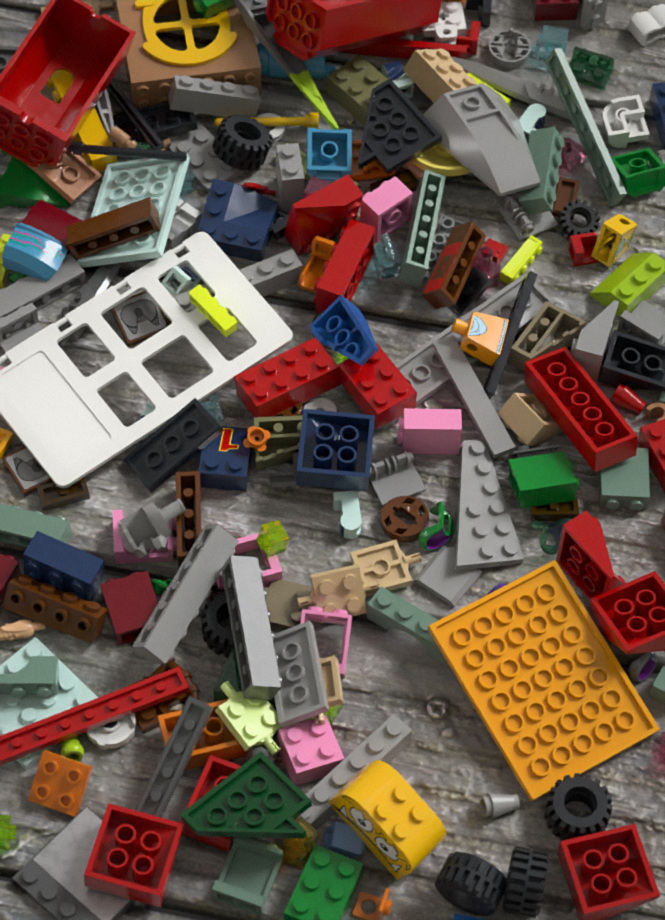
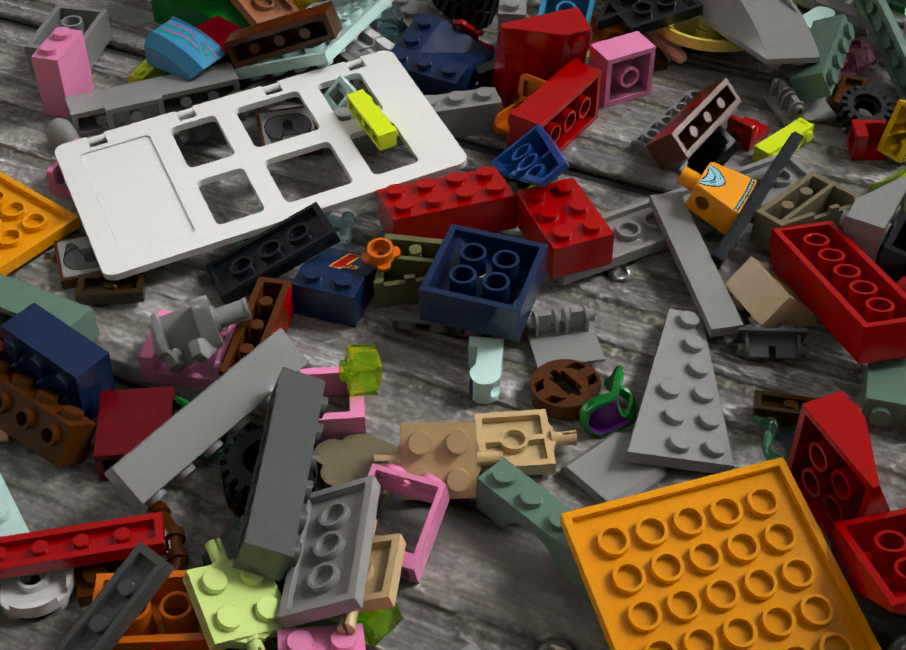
camera: 15 degrees right, 15 degrees down
clear light blue brick [372,234,401,280] -> none
bright pink brick [397,408,462,455] -> none
sand green brick [398,169,446,287] -> none
clear pink piece [472,247,501,288] -> none
green brick [508,451,580,509] -> none

